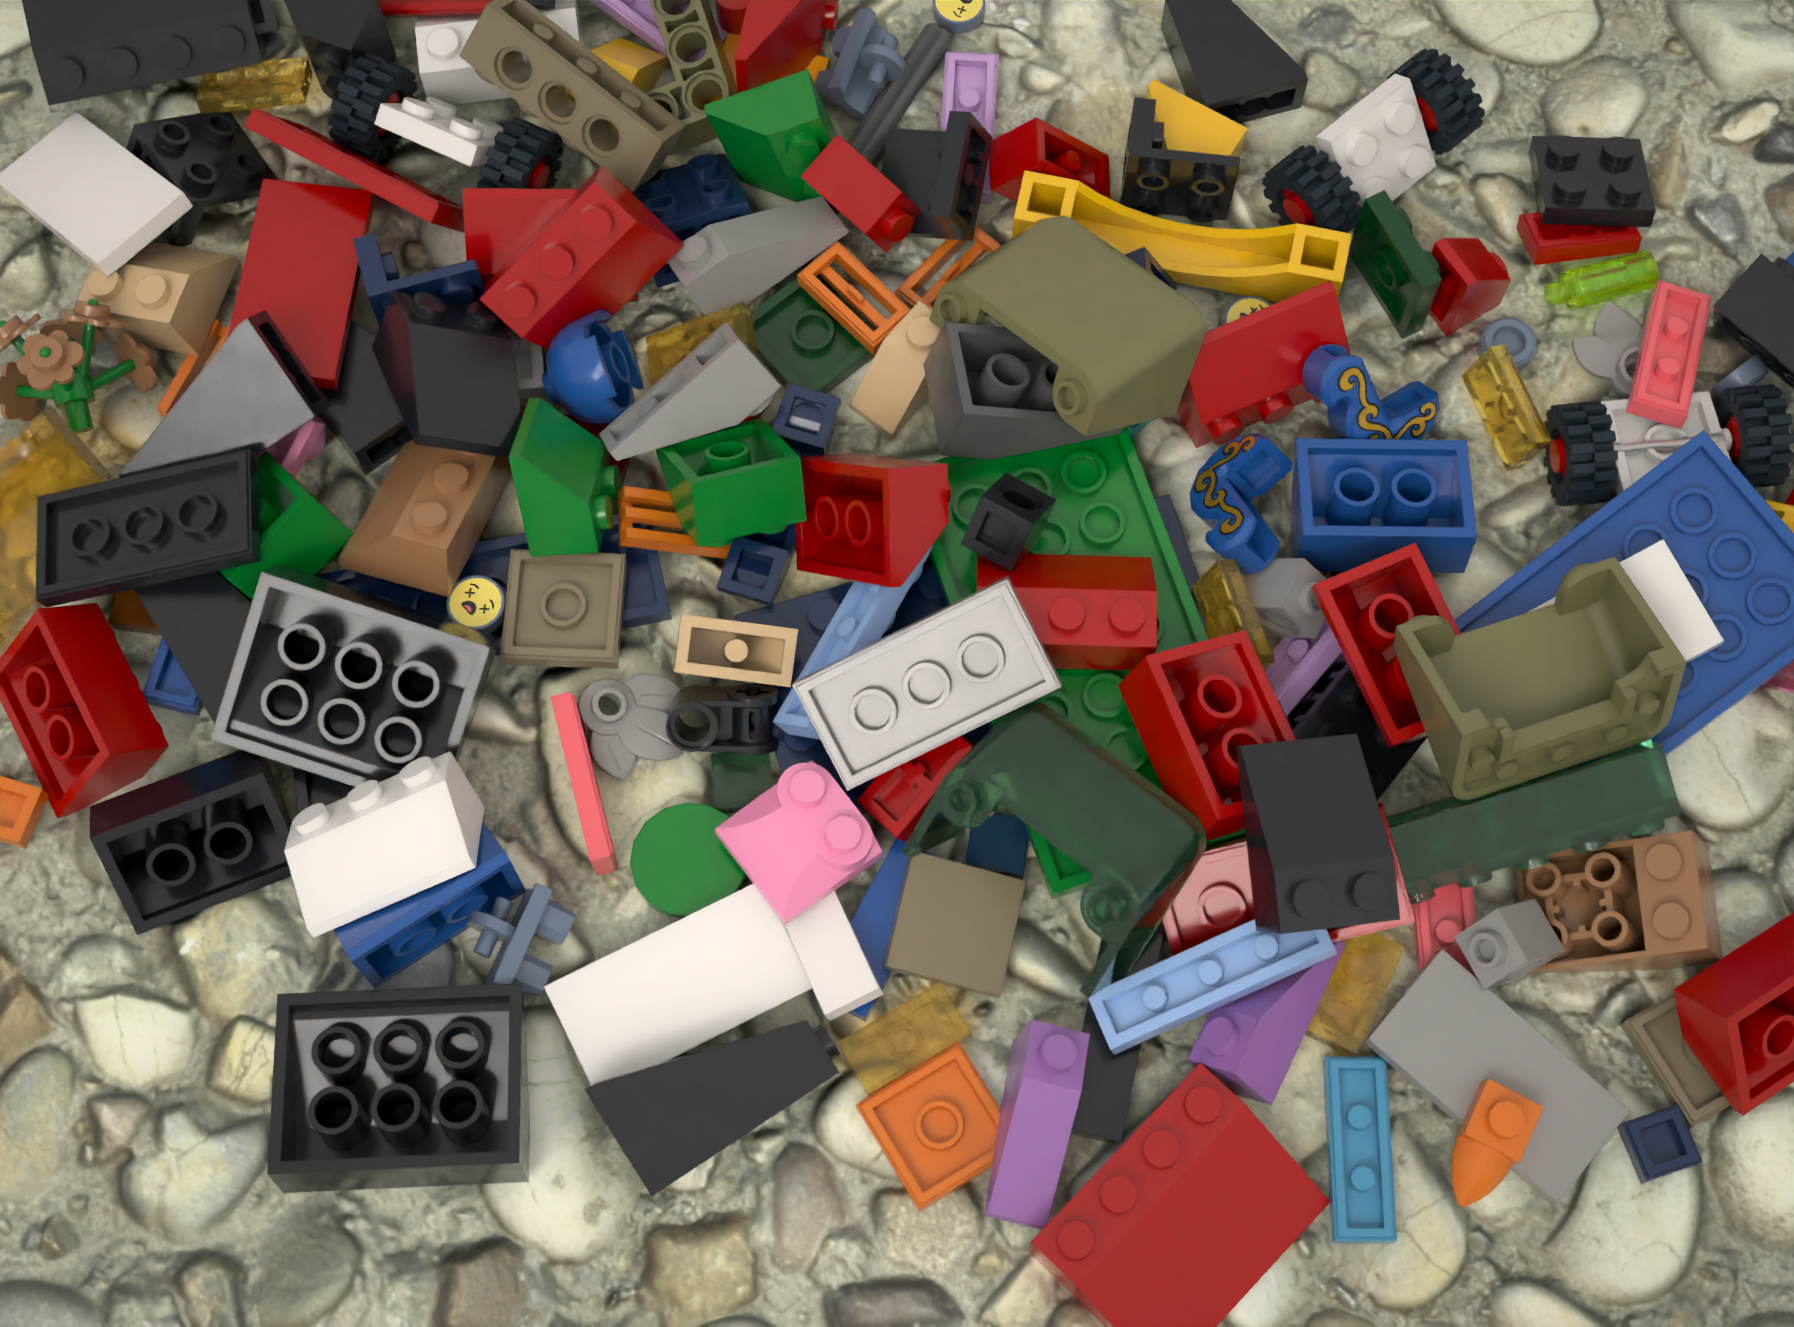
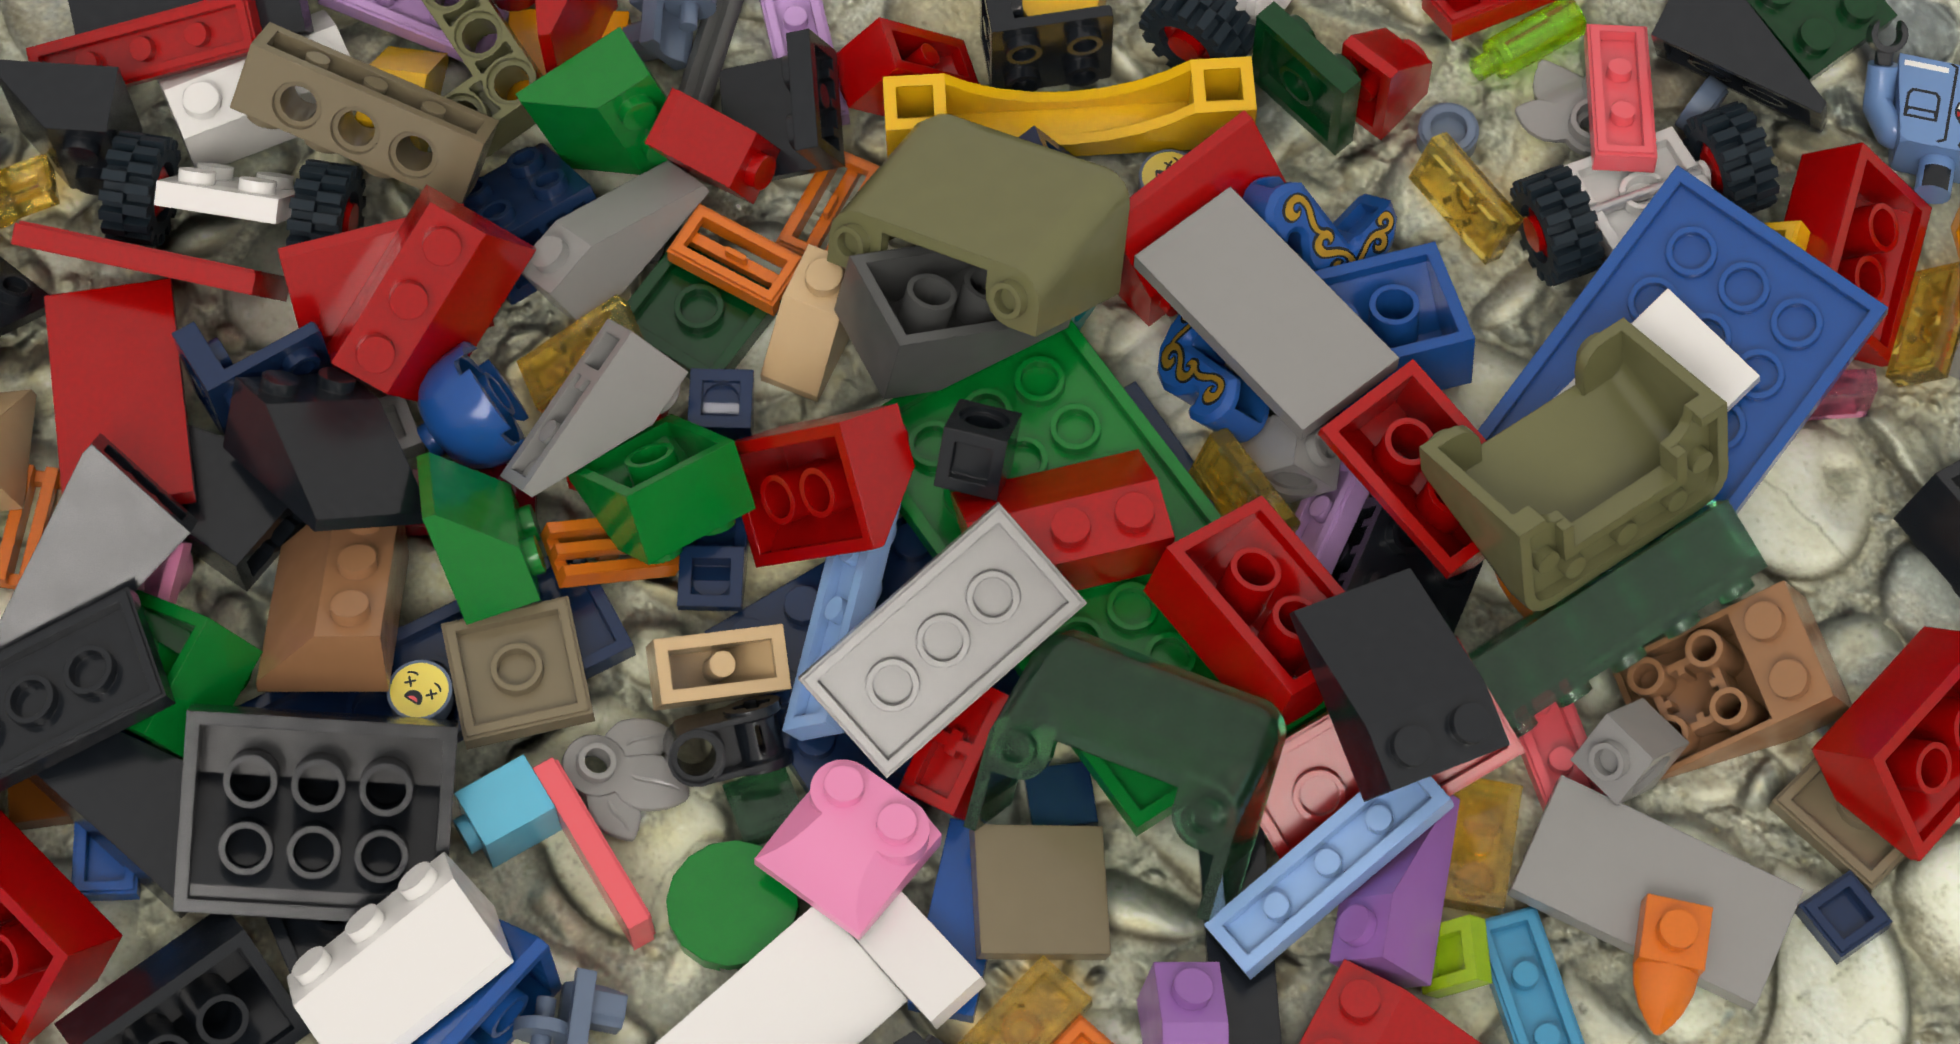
camera: 15 degrees left, 5 degrees down
none -> medium azure brick [452,754,562,868]
none -> light grey tile [1134,186,1399,440]
none -> lime plate [1421,914,1492,999]

